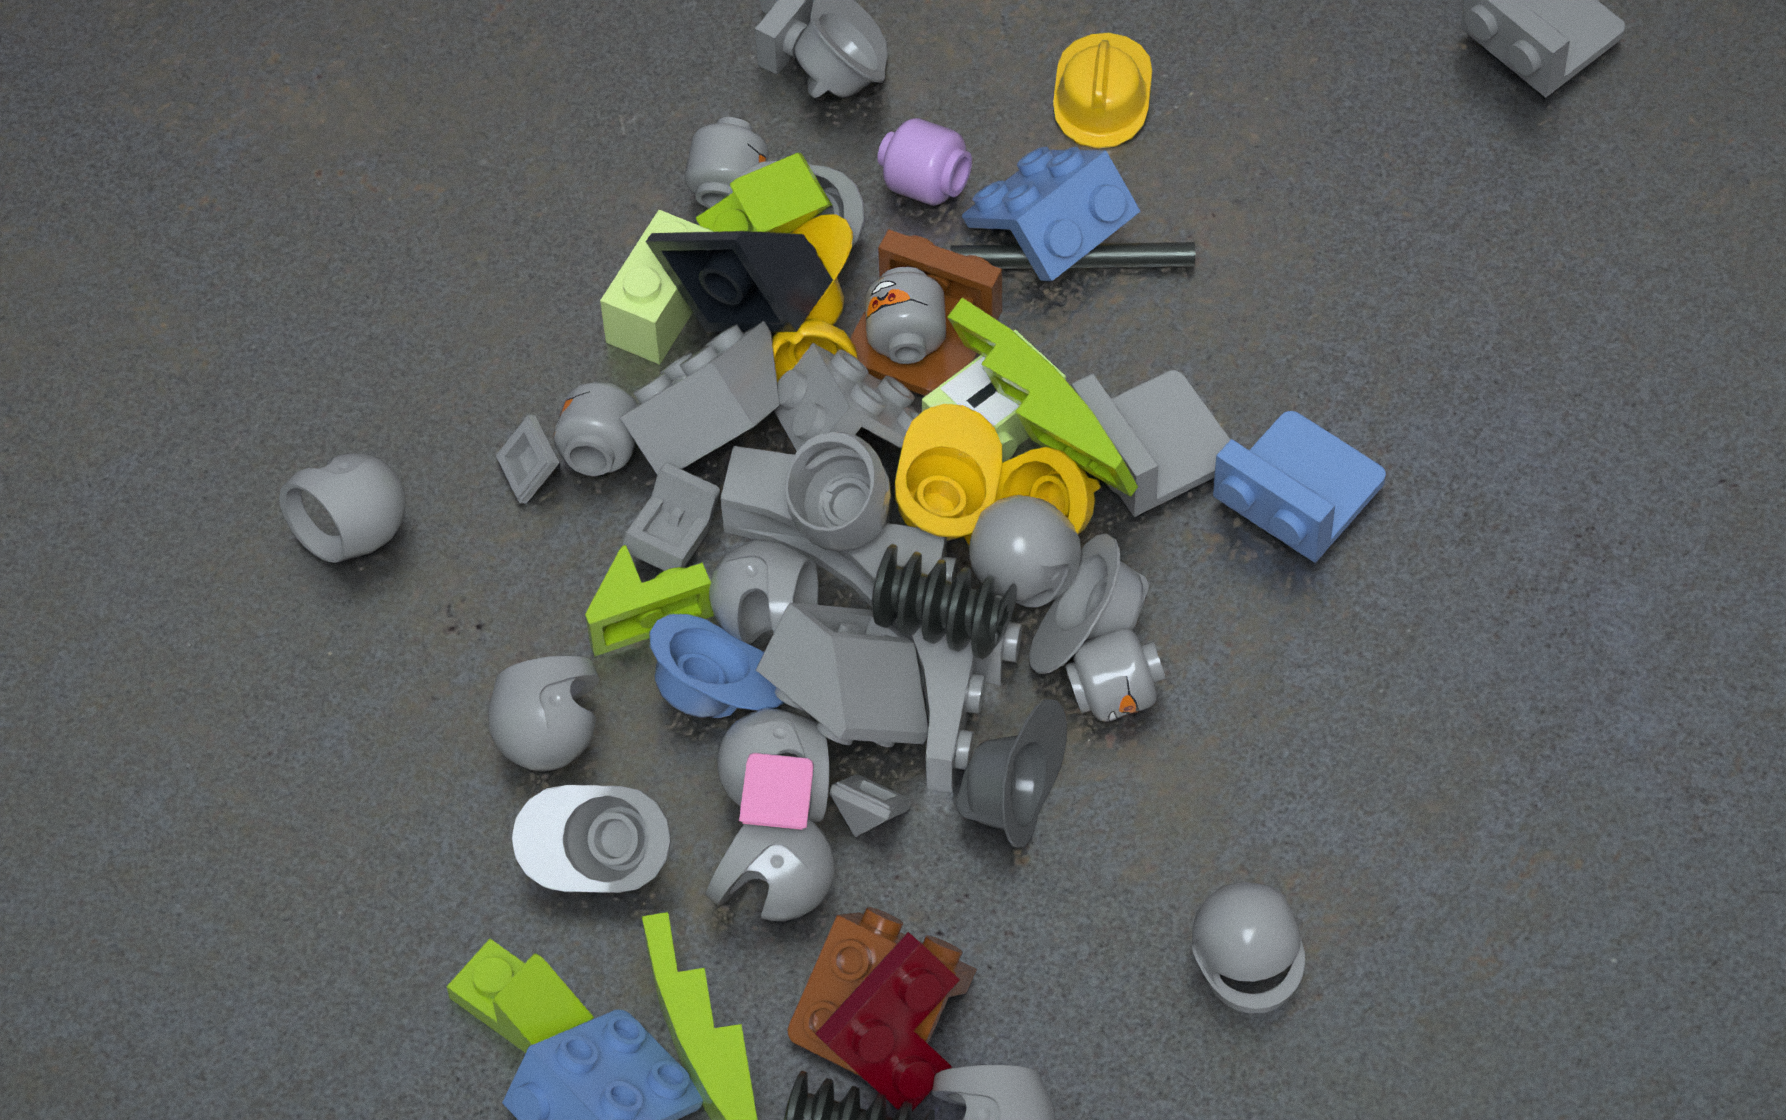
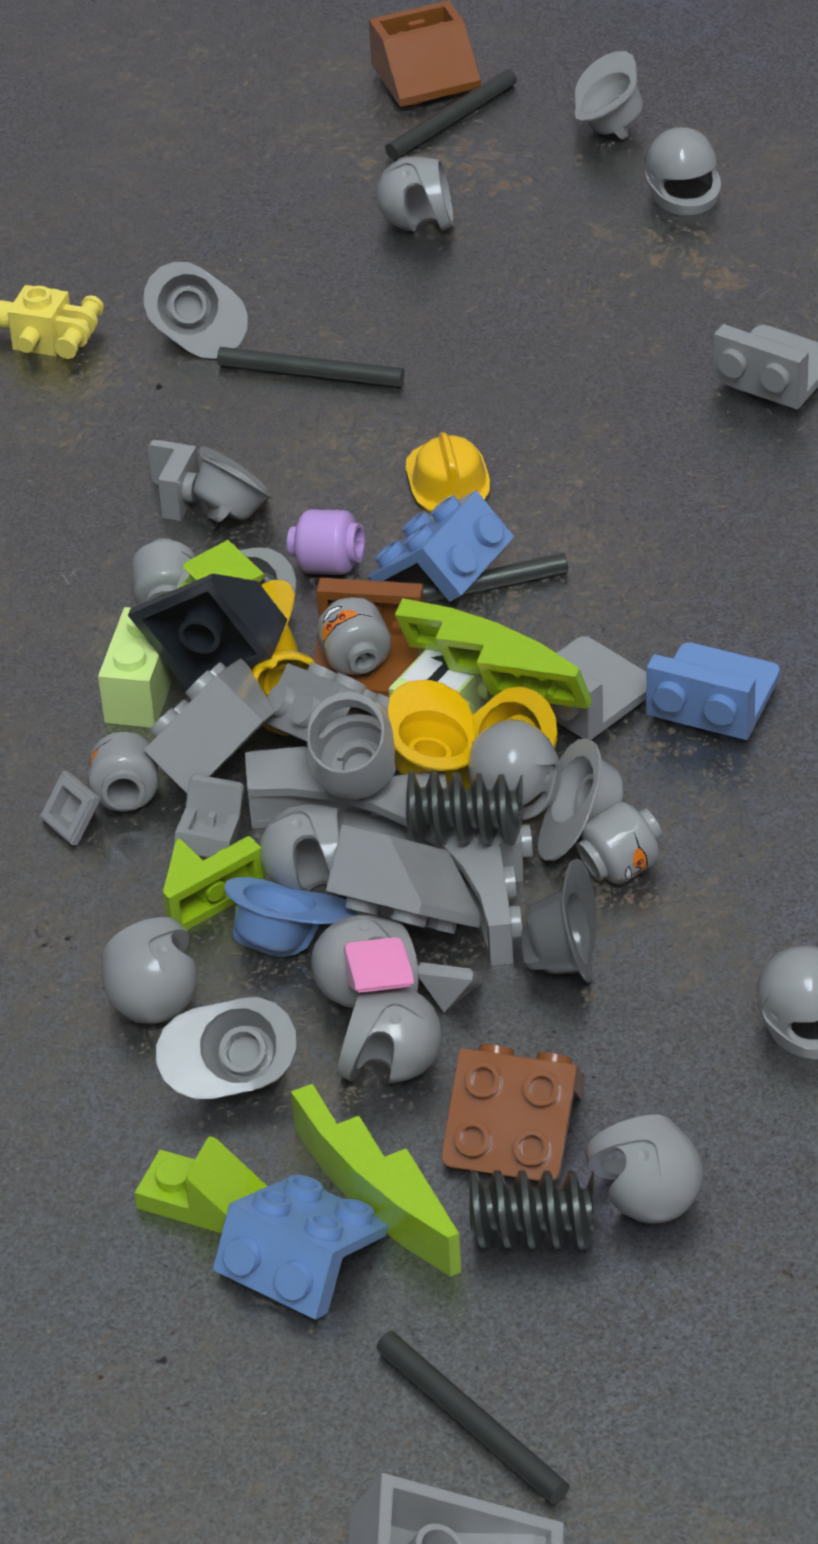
camera: 15 degrees left, 15 degrees down
dark red plate [815,932,960,1111] -> none

